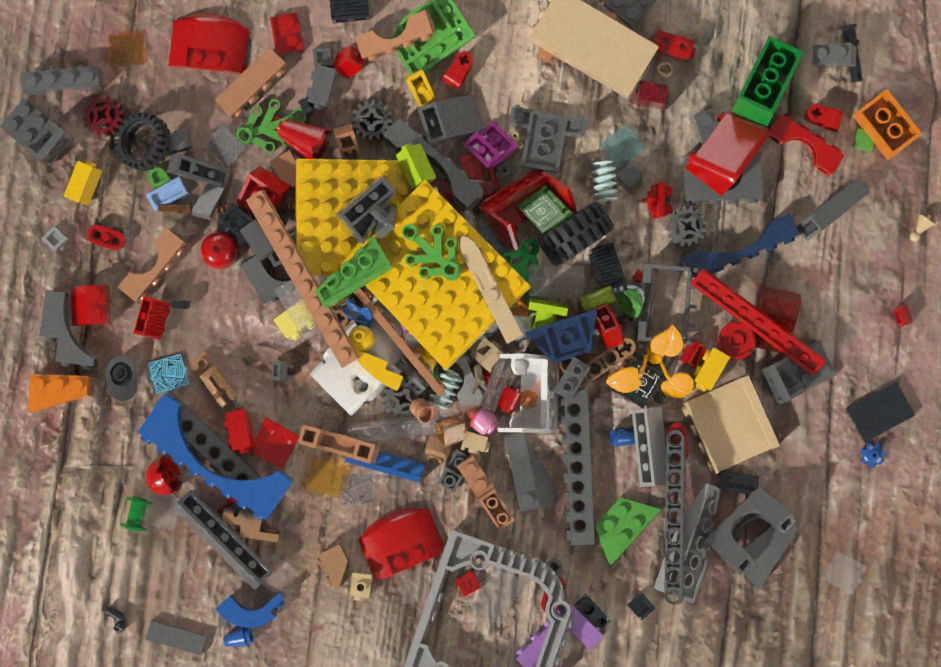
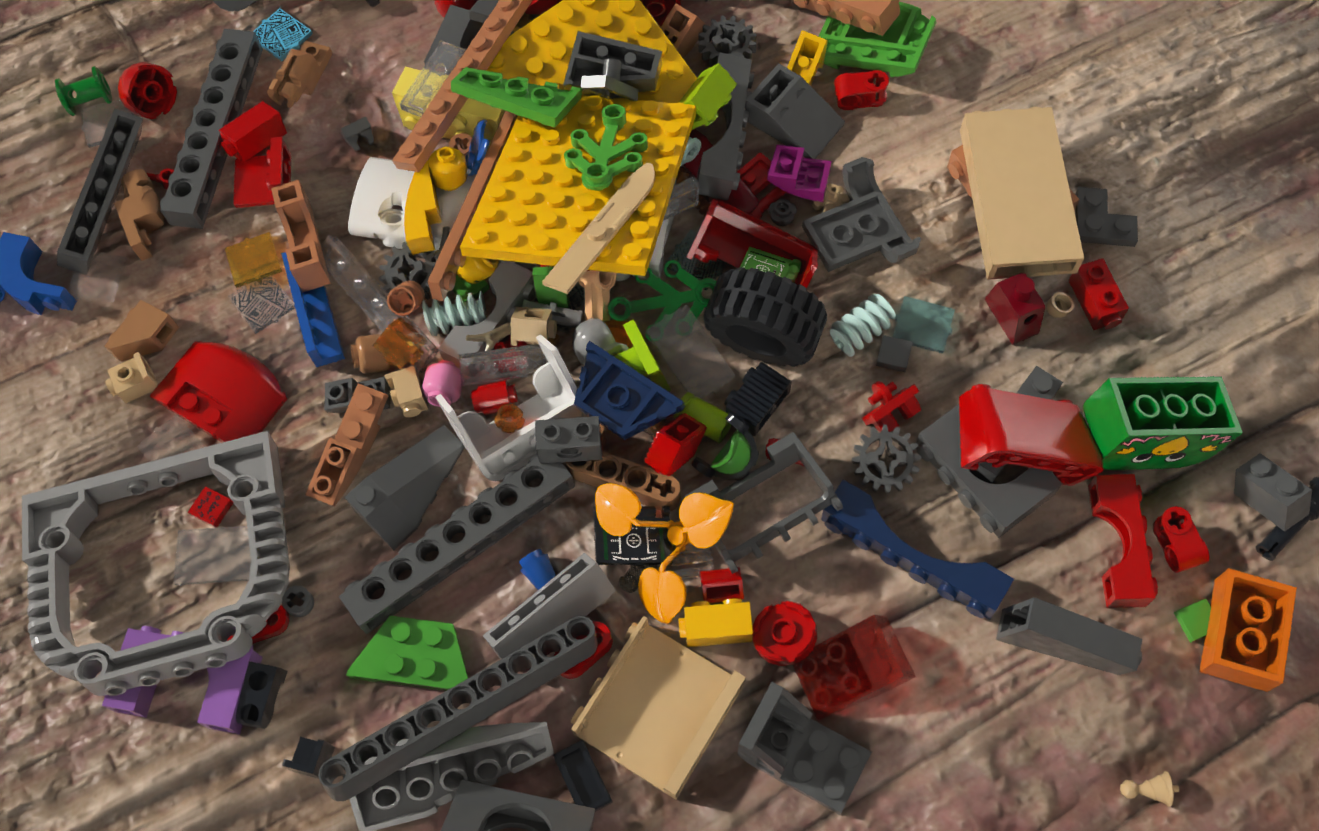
camera: 60 degrees right, 20 degrees down
blue arch [138,394,294,521] -> none
red plate [691,268,826,376] -> none

